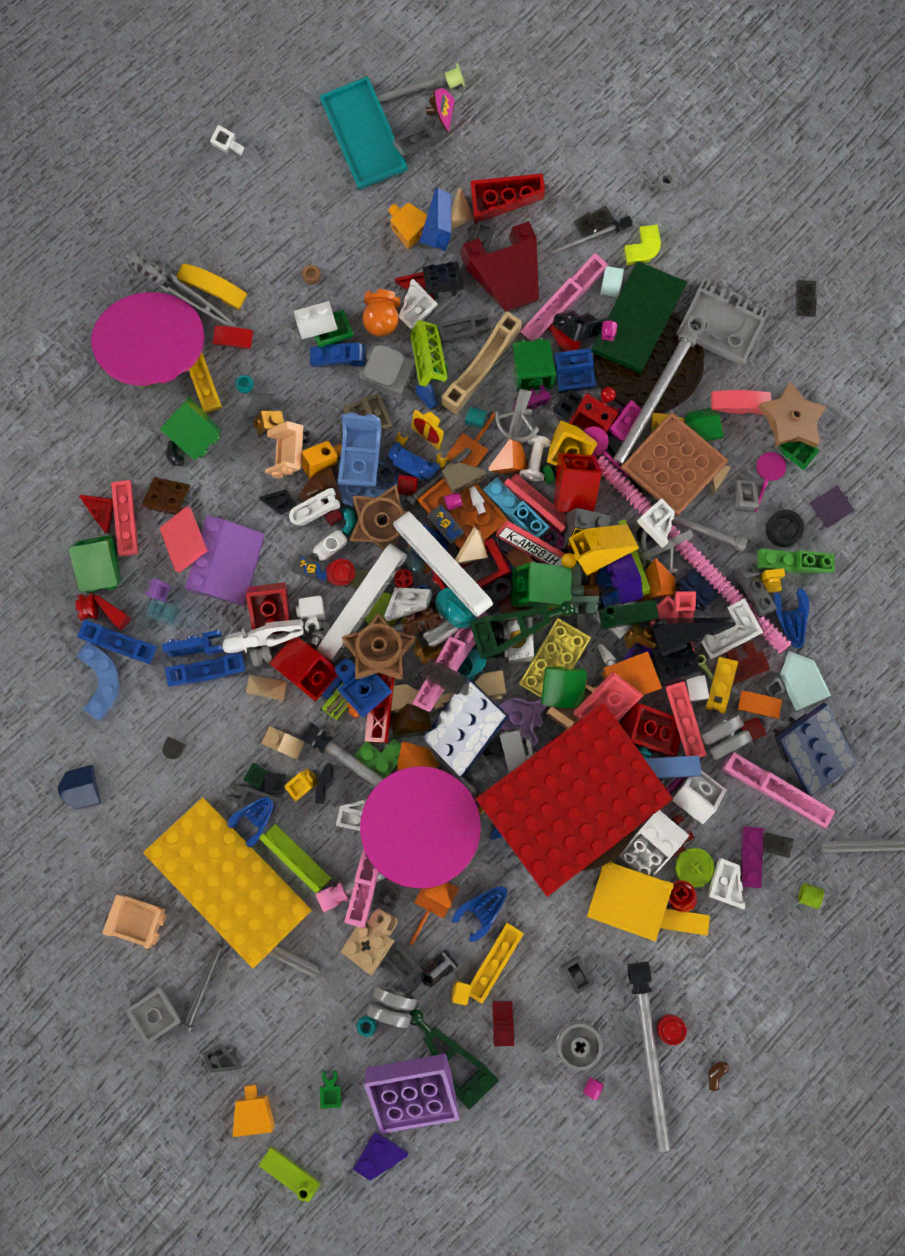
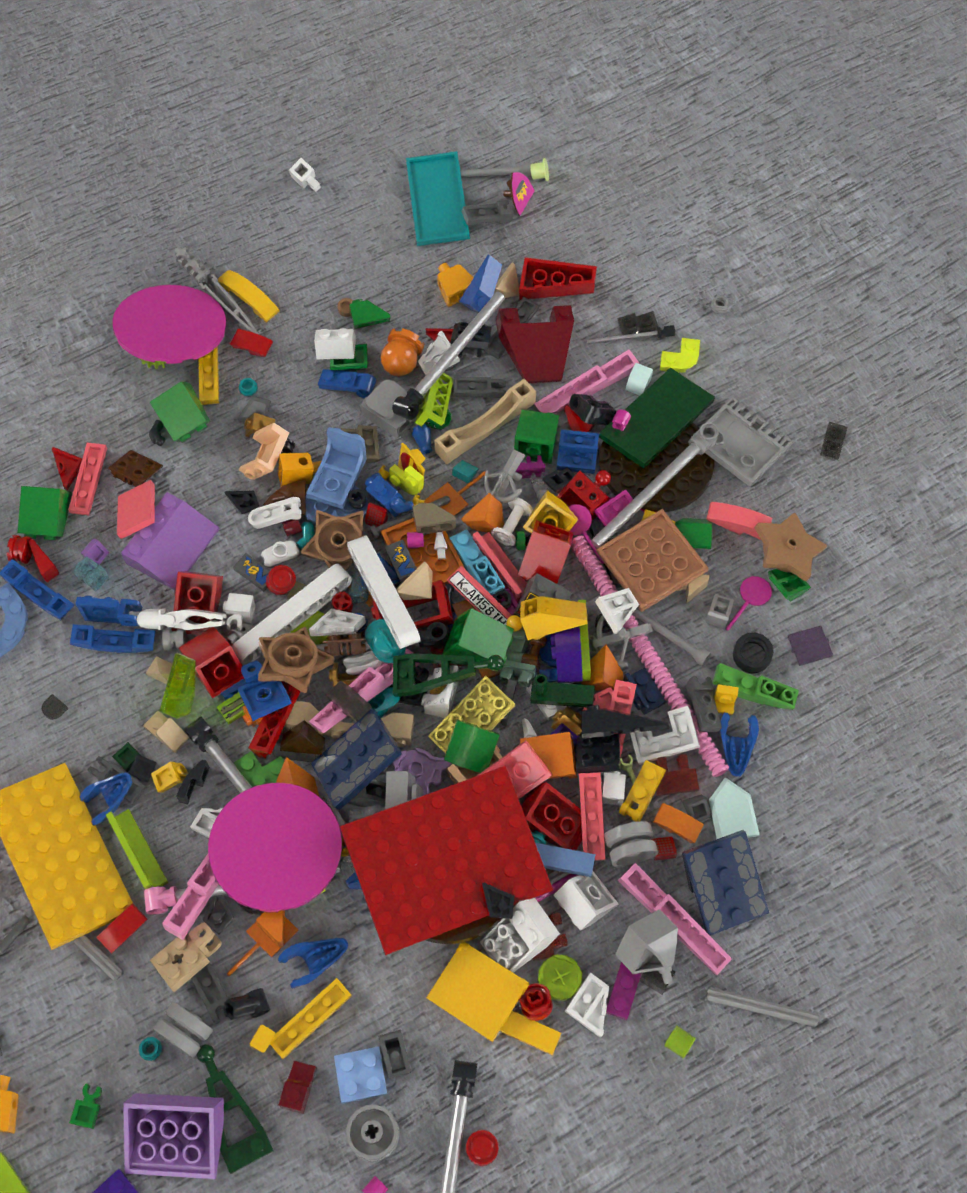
camera: 15 degrees right, 15 degrees down
none -> red slope [96,903,148,954]
none -> clear neon green slope [159,653,196,719]
none -> light blue plate [334,1046,387,1104]
none -> green slope [349,299,391,329]
none -> neon yellow plate [389,464,424,495]
none -> flat silver piece [392,292,505,420]
none -> black piece [482,882,514,919]
none -> light grey piece [615,909,678,984]

